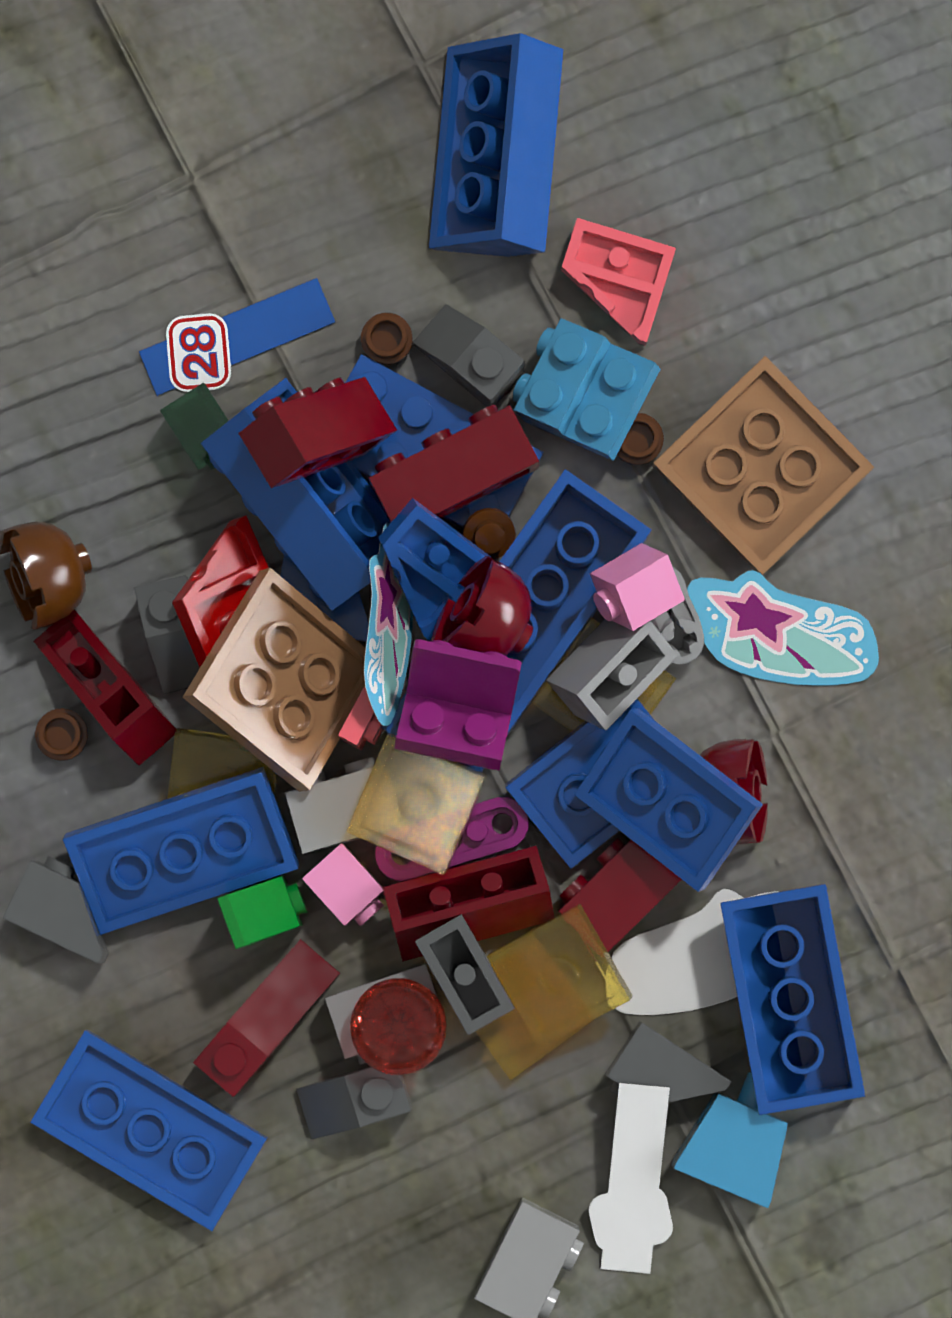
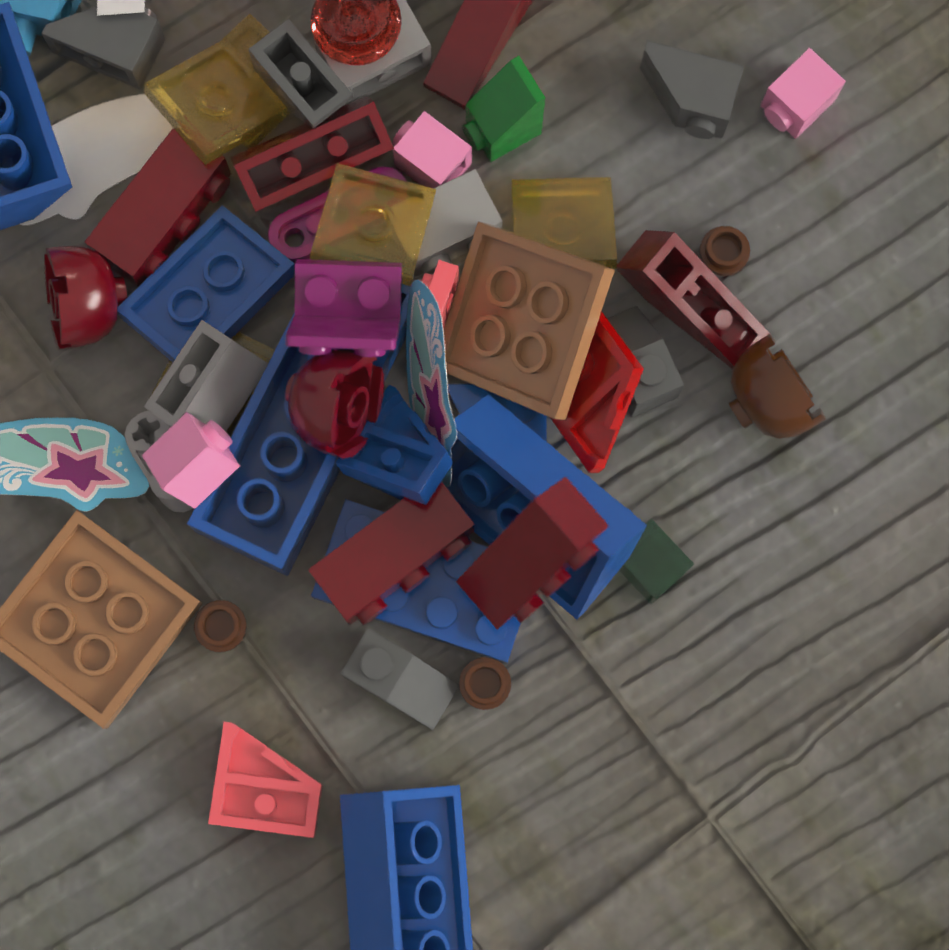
camera: 165 degrees right, 5 degrees down
blue plate [63,767,299,935] -> none
blue sticker [139,278,335,396] -> none
reddish brown plate [463,508,516,559] -> none
dark azure plate [513,318,661,461] -> none
blue plate [575,708,763,892] -> none

